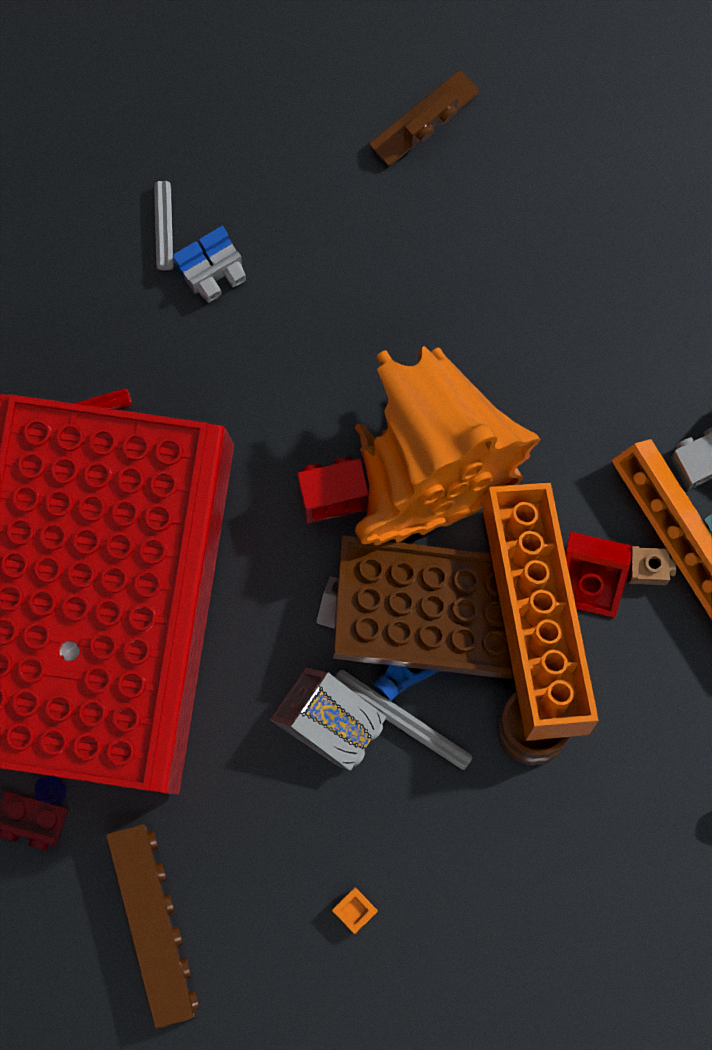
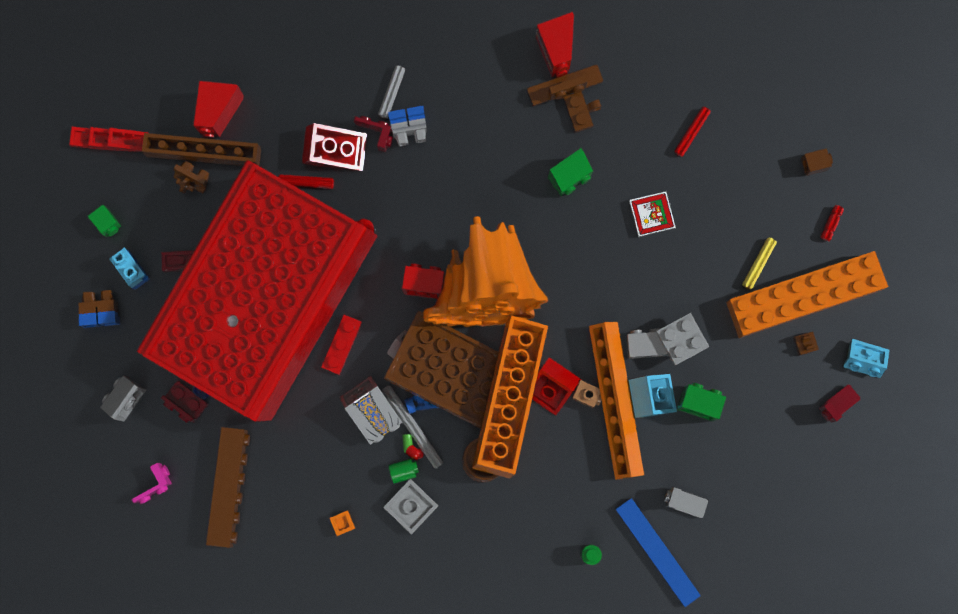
camera: 25 degrees right, 5 degrees up
none -> dark pink bracket [132,463,172,505]
none -> red slope [302,123,367,171]
none -> red plate [321,315,362,375]
none -> dark red bracket [354,116,393,152]
none -> light grey plate [383,479,438,535]
none -> green brick [389,459,419,484]
none -> arm [403,434,424,460]
none -> red slope [536,12,574,77]
none -> green slope [548,148,593,196]
none -> reddish brown plate [564,92,601,133]
none -> tile [629,192,676,237]
none -> red axle [675,107,711,157]

